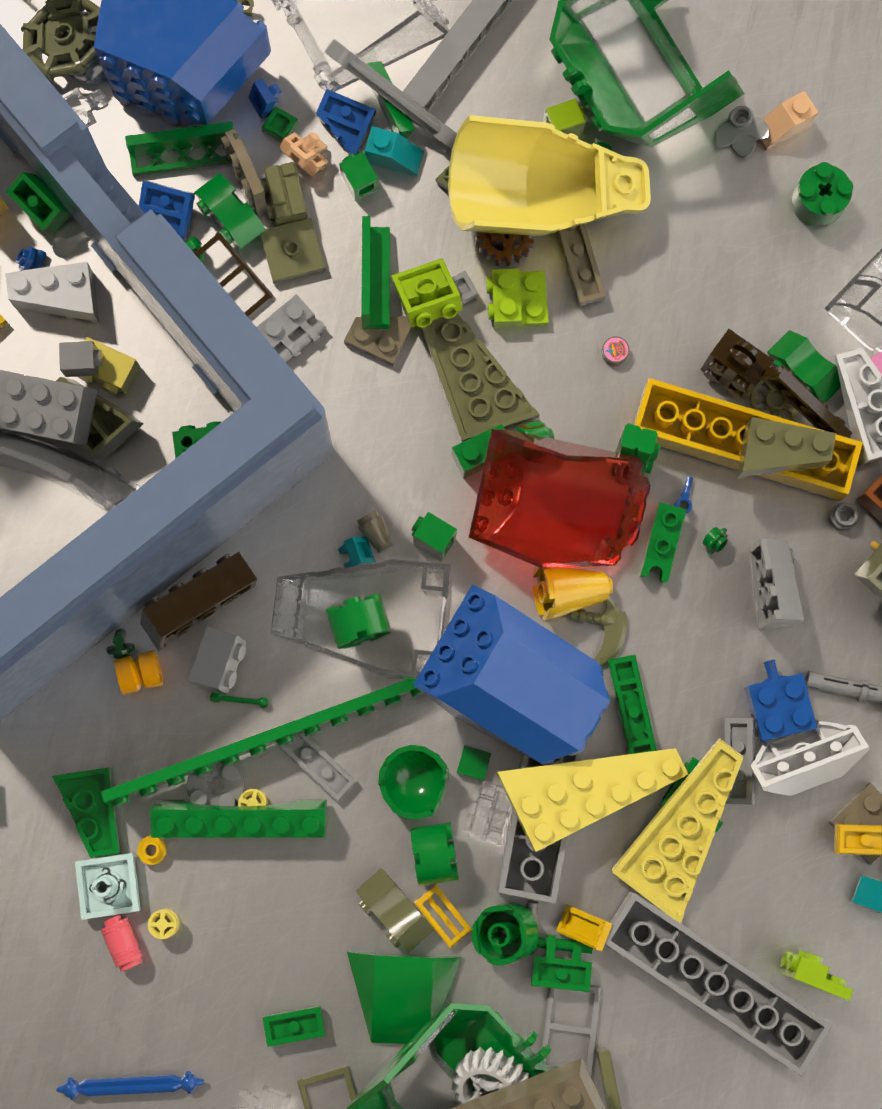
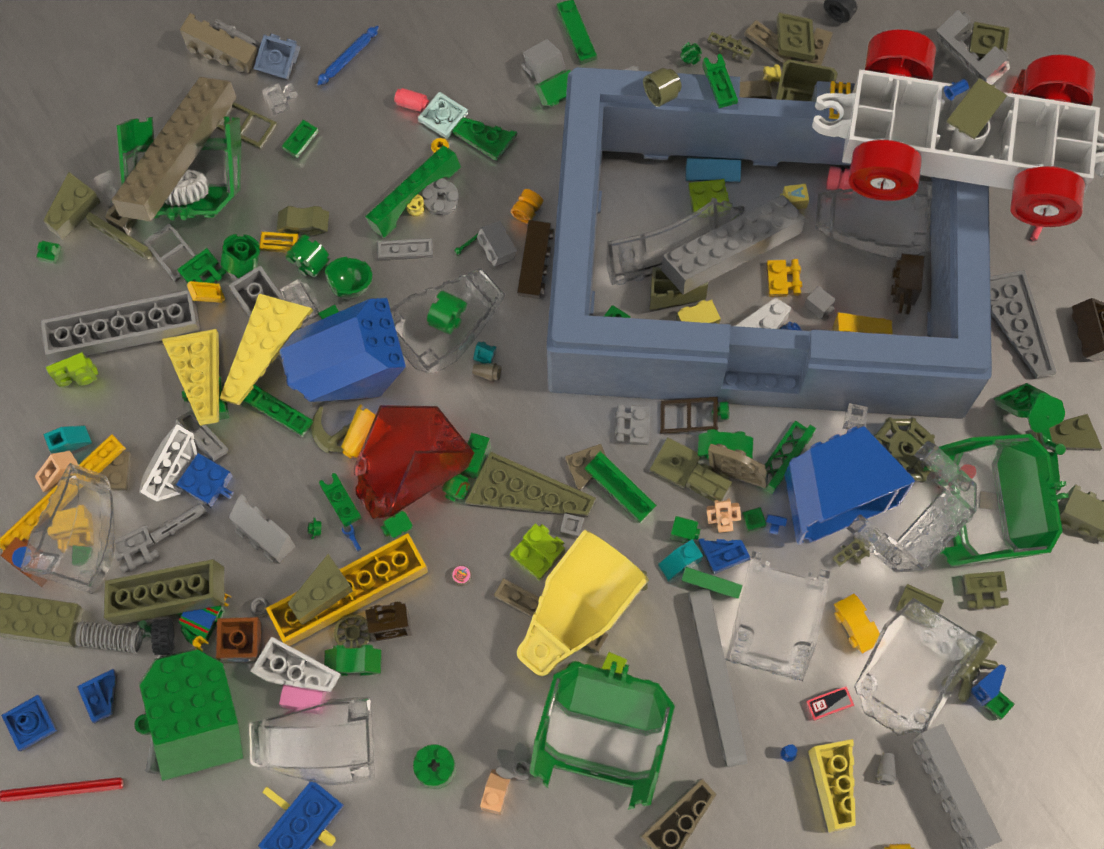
camera: 140 degrees right, 10 degrees down
light grey brick [59,341,103,377] -> none
green plate [101,675,424,807] -> none
dark green plate [106,628,135,659] -> none
blue wing [138,181,195,242] -> none
light yellow wheel [148,909,180,939] -> none
light grey piece [324,38,457,150] -> none
green wedge [347,952,462,1045] -> none
lime plate [391,258,463,328] -> none
green brick [411,512,457,562] -> none
dark brown plate [761,366,853,438] -> none

